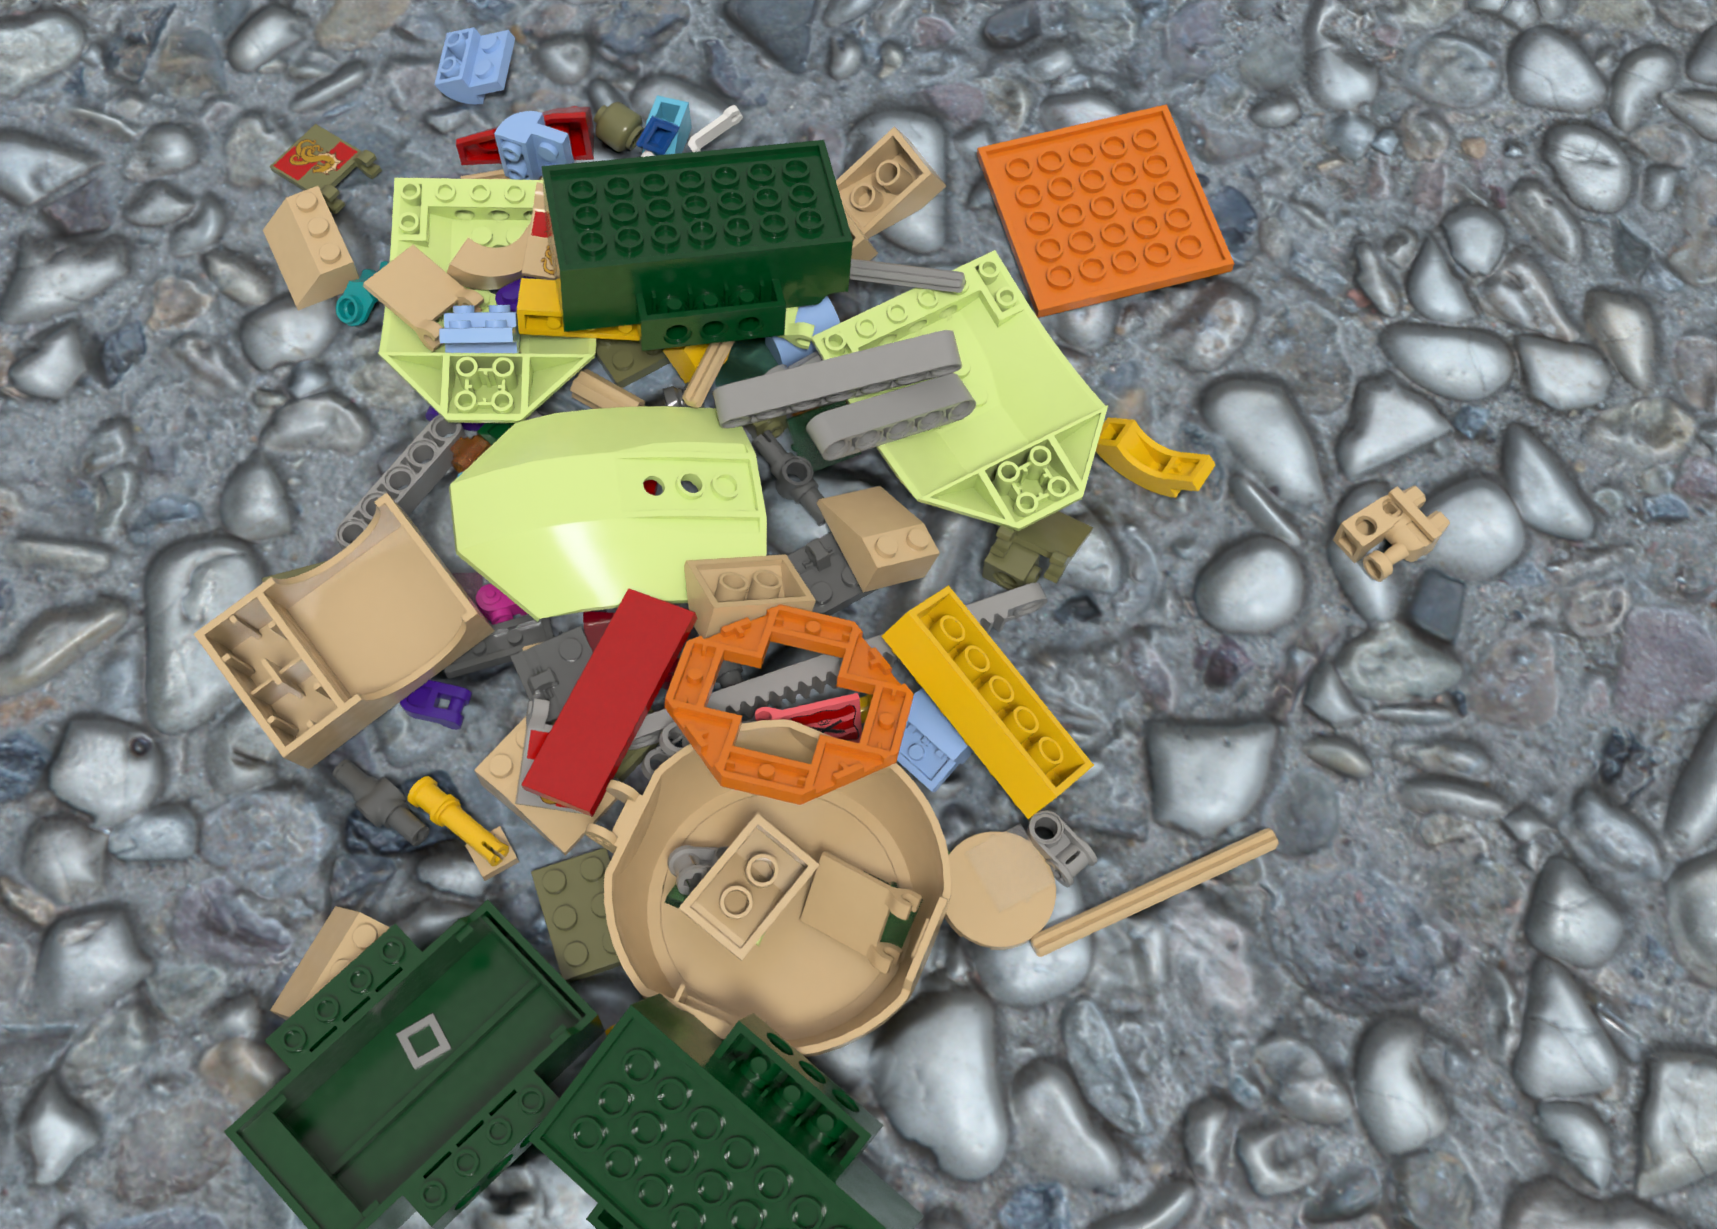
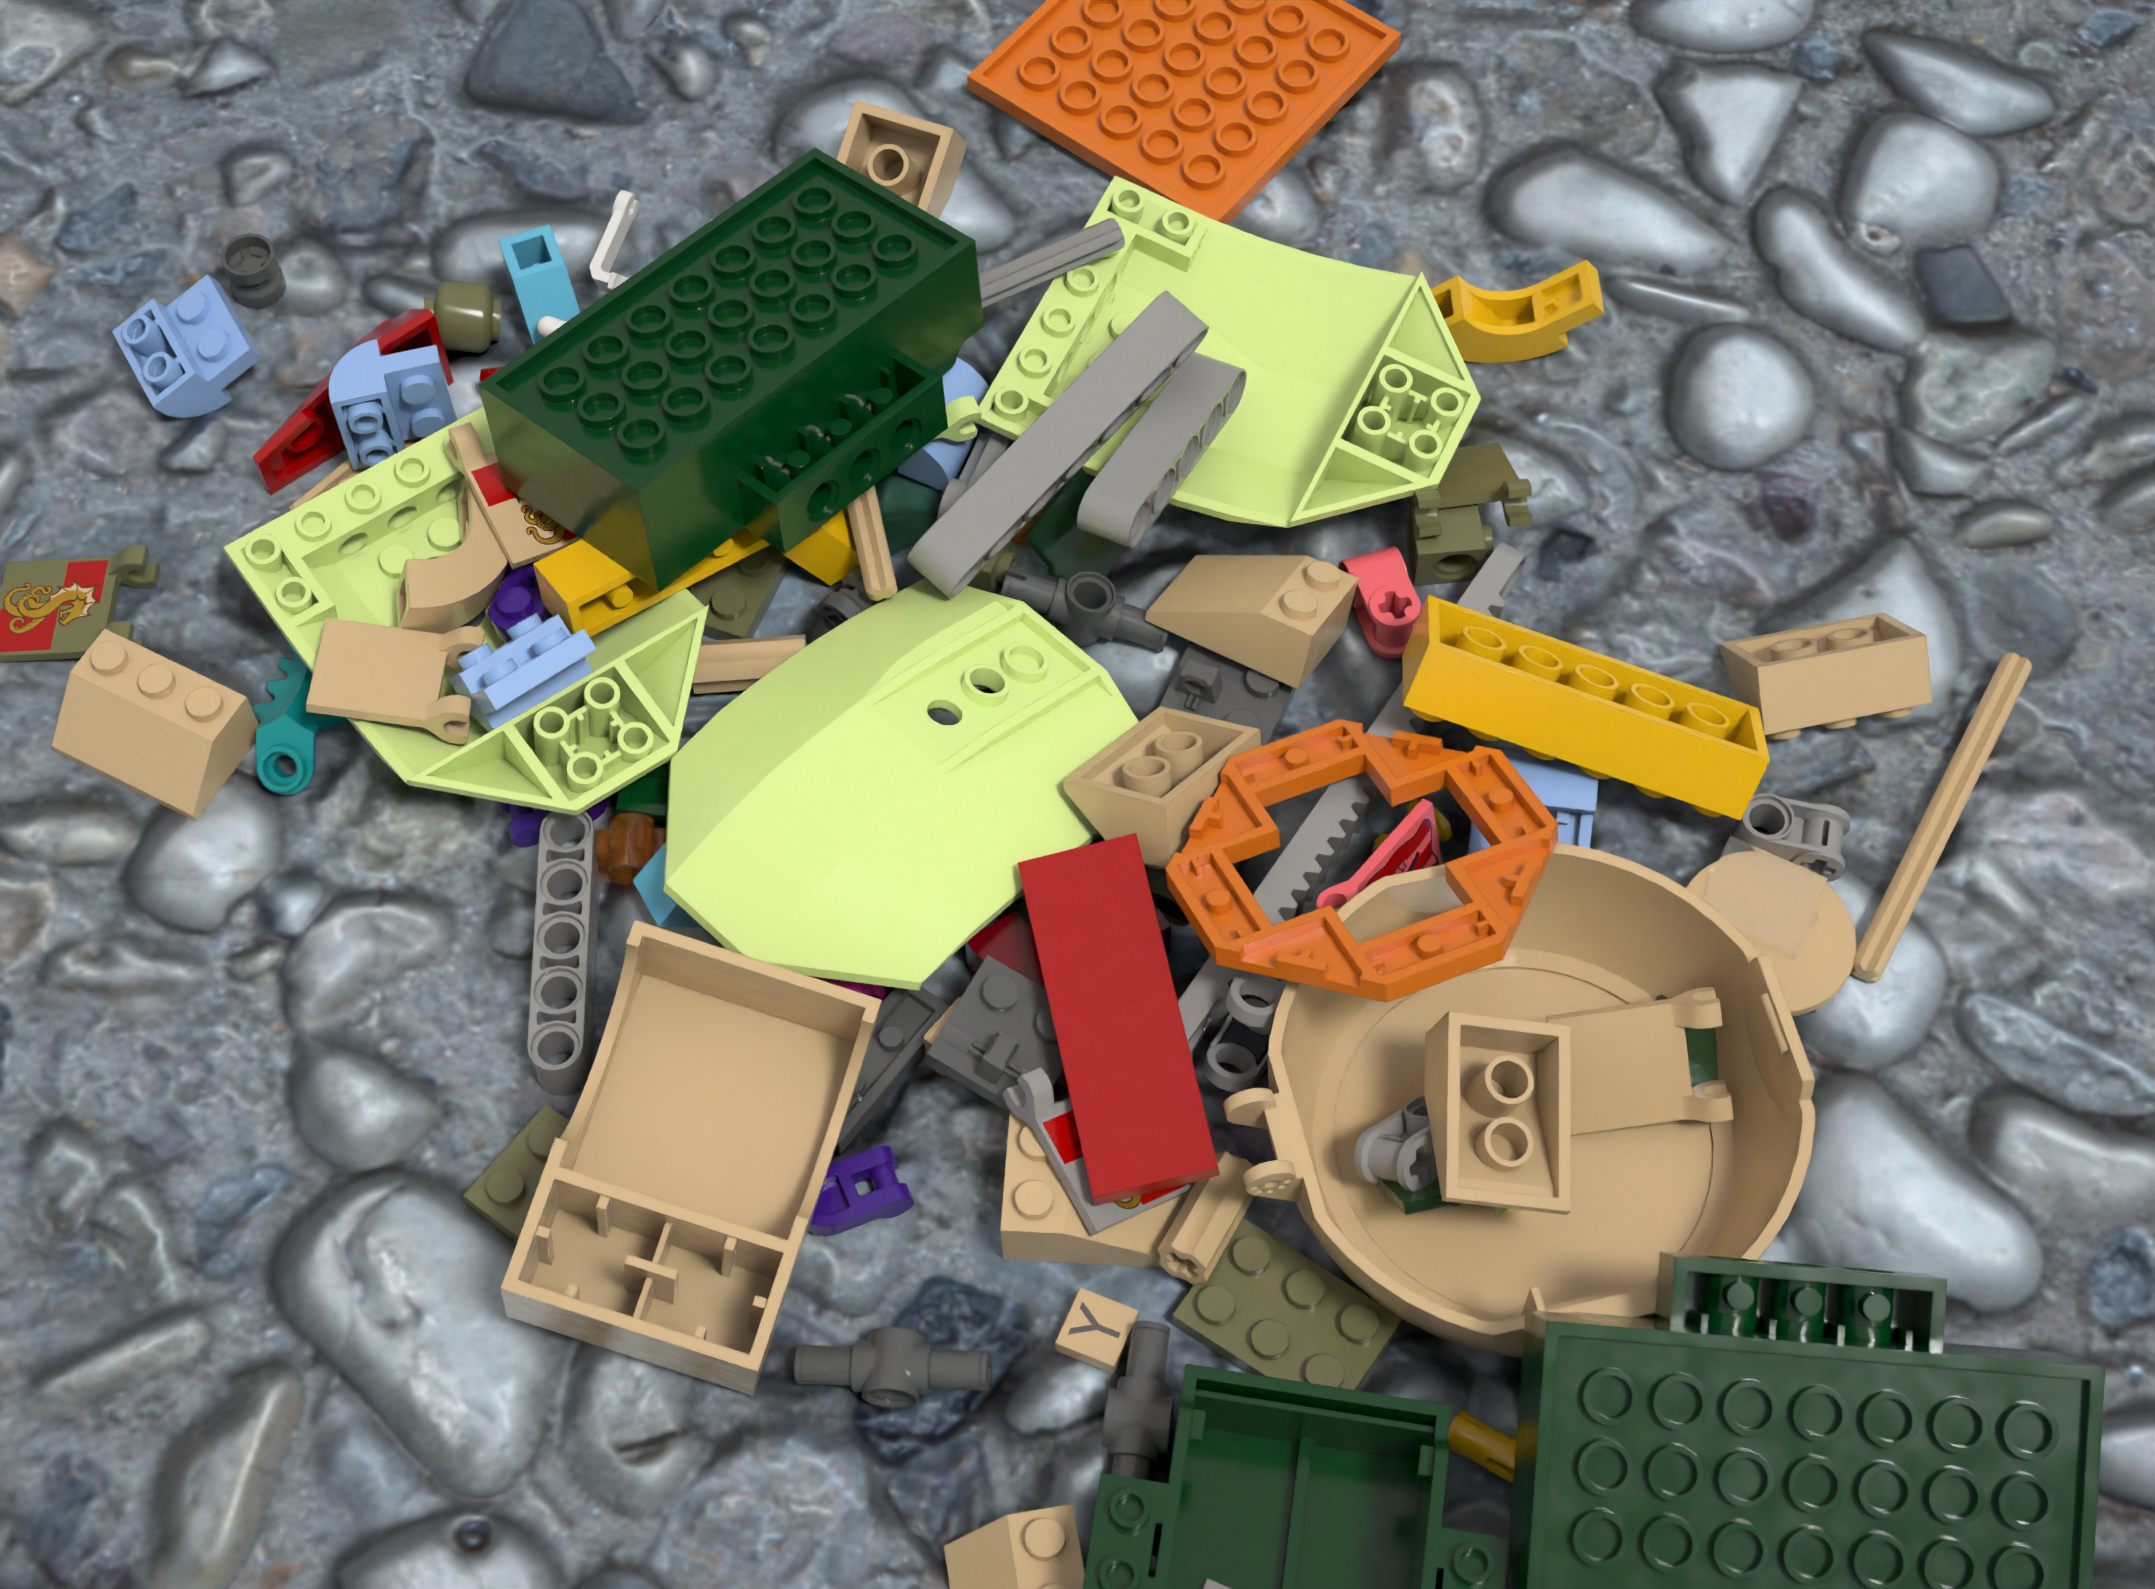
camera: 35 degrees left, 5 degrees down
yellow pin [407,776,509,866] -> none
blue slope [636,115,680,155] -> none
tan hips [1333,486,1450,582] -> none
none -> dark grey wheel [221,233,286,309]
none -> dark grey pin [1102,1321,1174,1481]
none -> tan axle [1157,1151,1255,1285]
none -> coral piece [1338,546,1421,659]
none -> tan slope [1720,612,1933,739]

